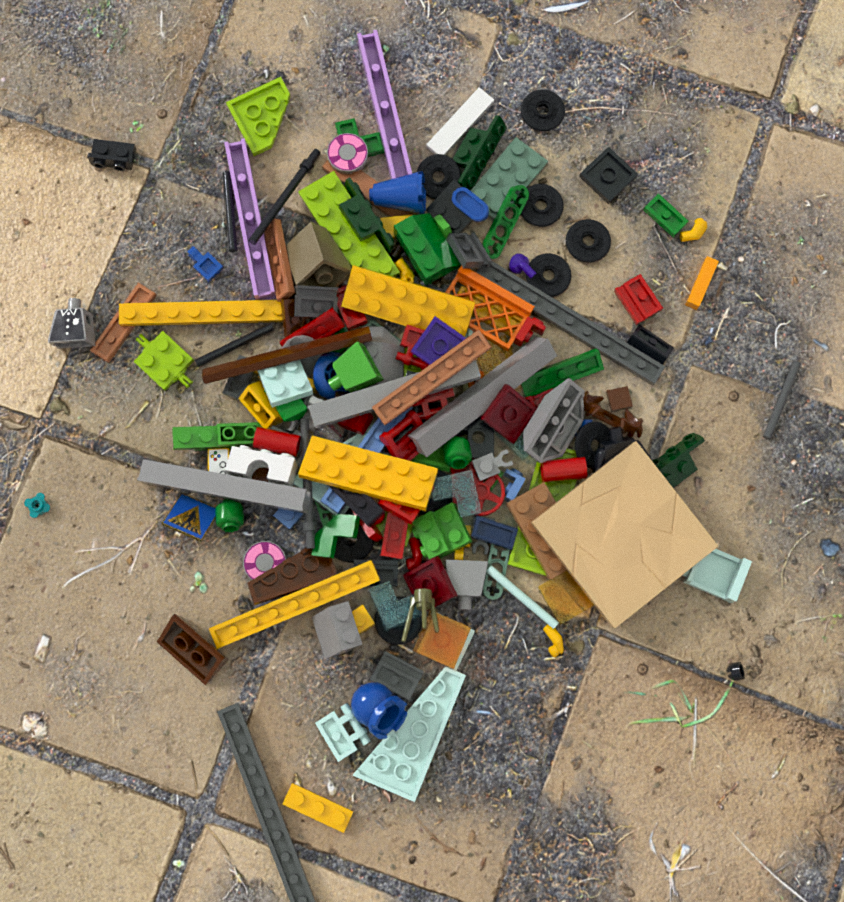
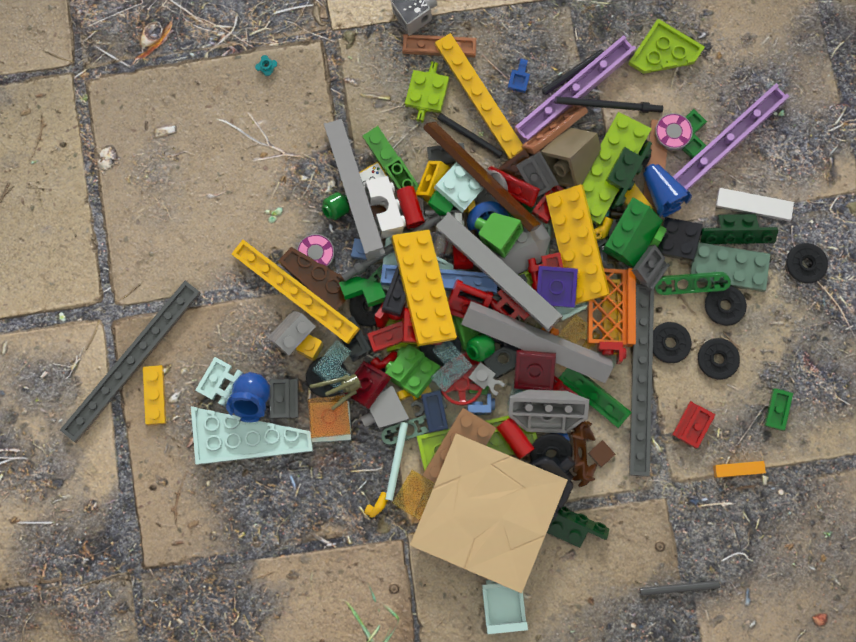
camera: 65 degrees right, 0 degrees up
reddish brown slope [157,614,229,685] -> none
piece [161,493,216,542] -> none
nougat tile [372,330,492,425] -> none
black wheel [417,154,461,199] -> none
blue tile [452,187,489,222] -> none
dark purple plate [509,253,537,279] -> none
black plate [579,147,638,204] -> none
black slope [626,324,674,365] -> none
yellow arm [680,218,707,242] -> none

